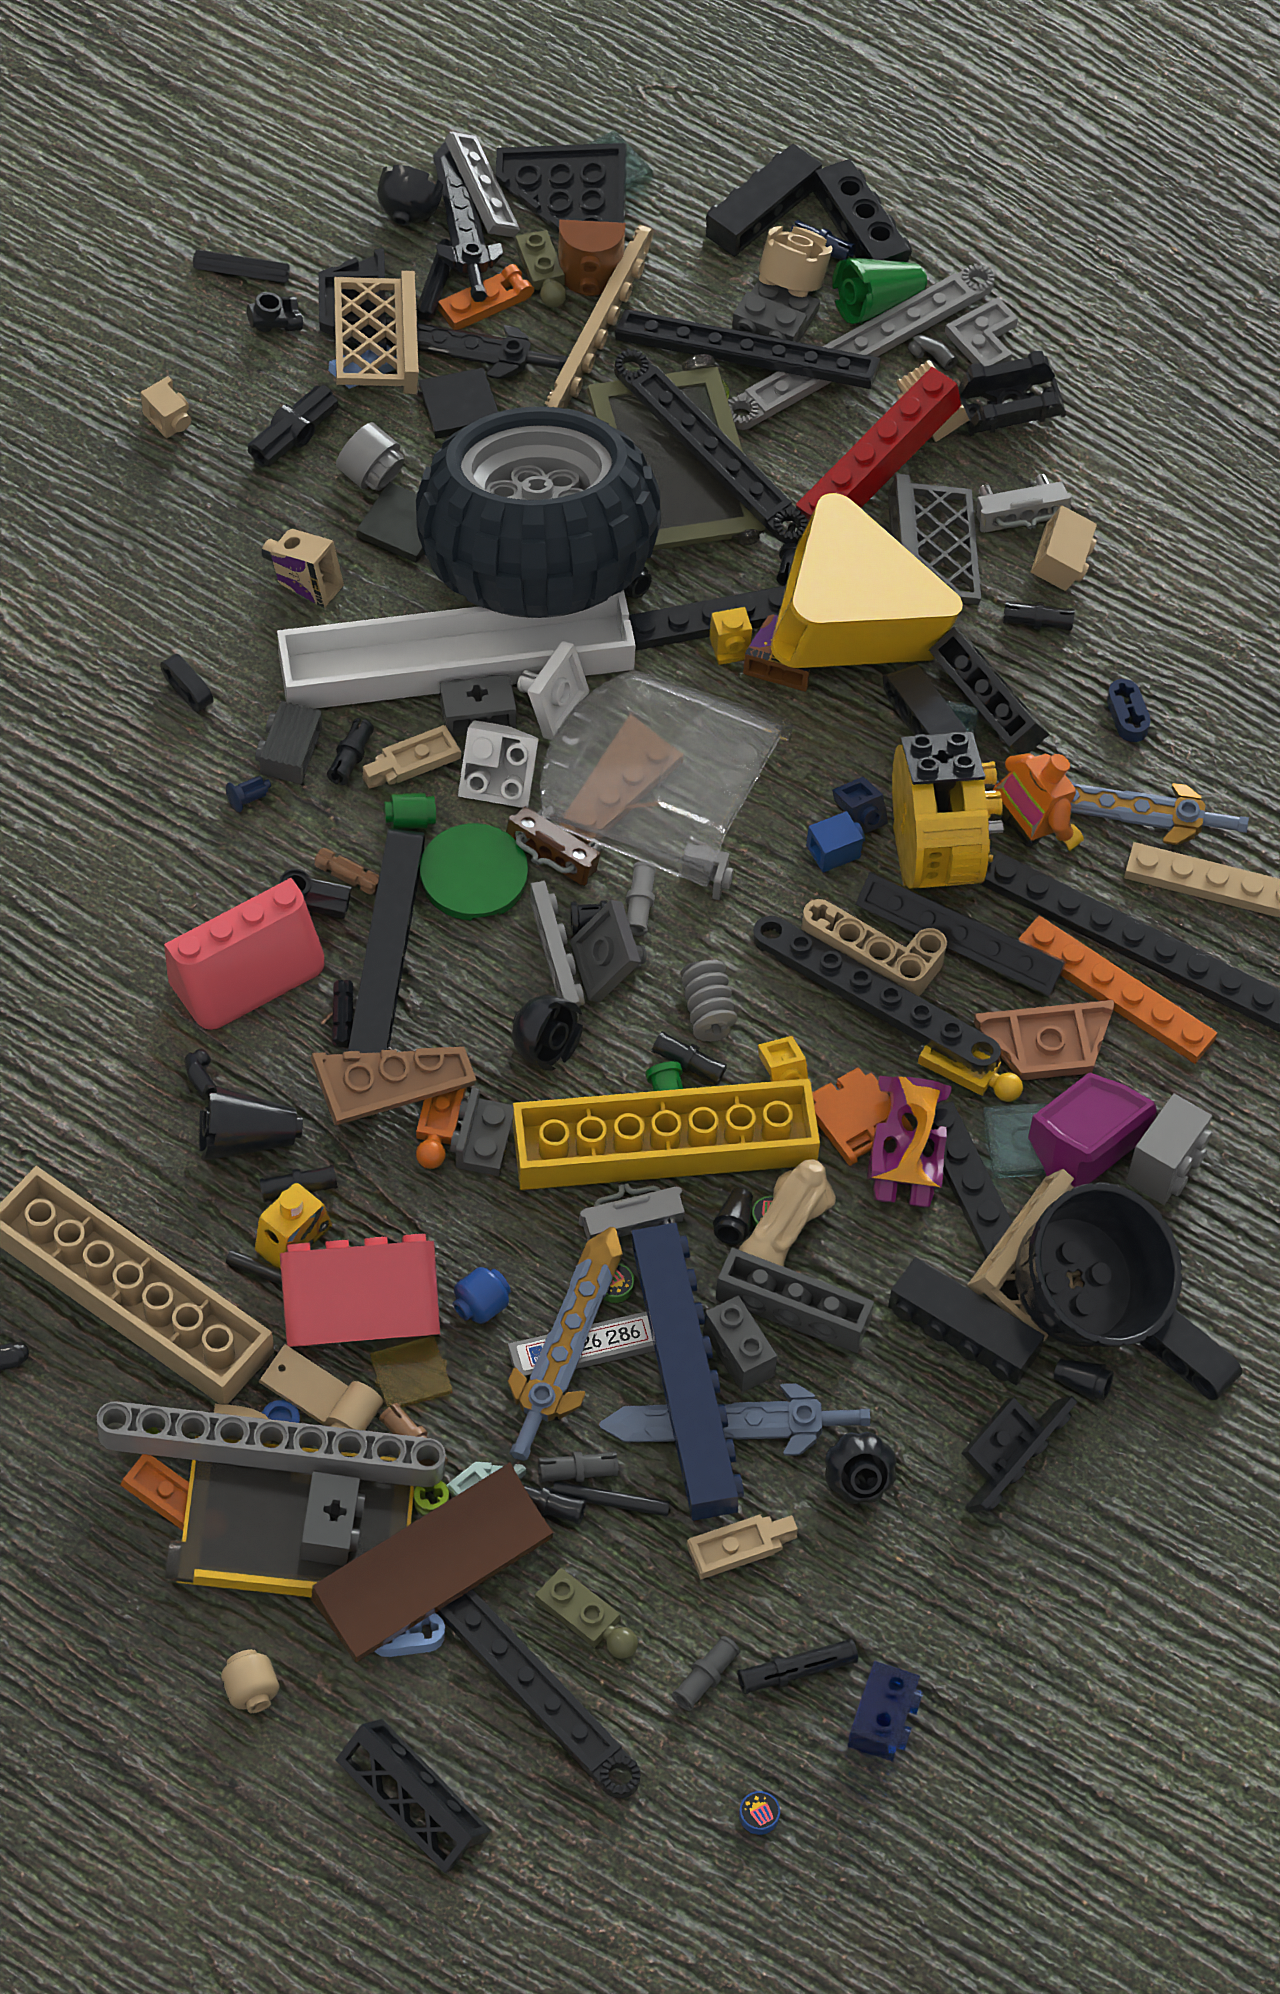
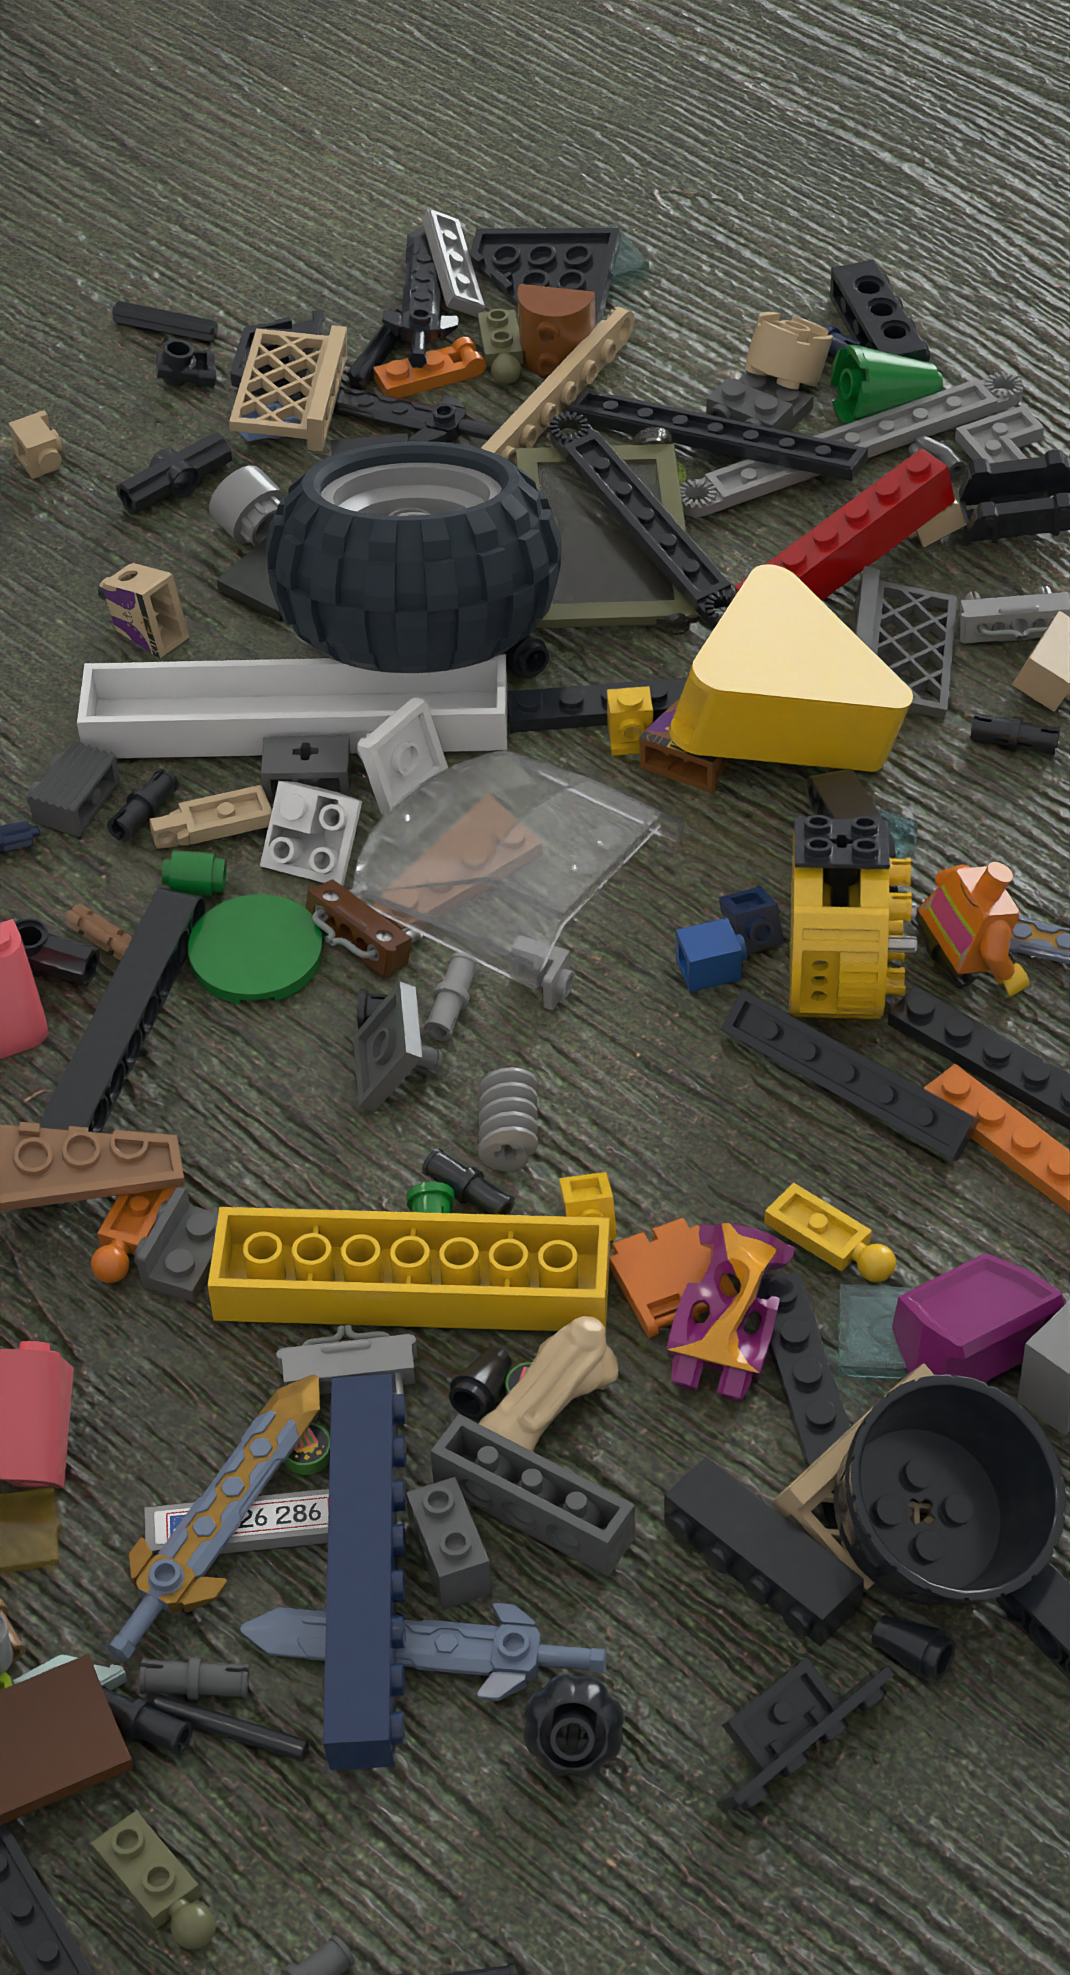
camera: 15 degrees right, 10 degrees down
black axle [332,980,353,1048] -> none
black cylinder [377,165,444,226] -> none
blue head [453,1267,511,1324] -> none
black cylinder [512,995,583,1071] -> none
light grey plate [530,881,585,1021] -> none
tan hinge [687,1514,798,1579] -> none
black brick [706,143,822,257] -> none
black plate [753,916,1001,1074] -> none
tan beam [801,899,947,996] -> none
black brick [929,626,1050,755] -> none
nougat wing [974,1000,1114,1080] -> none

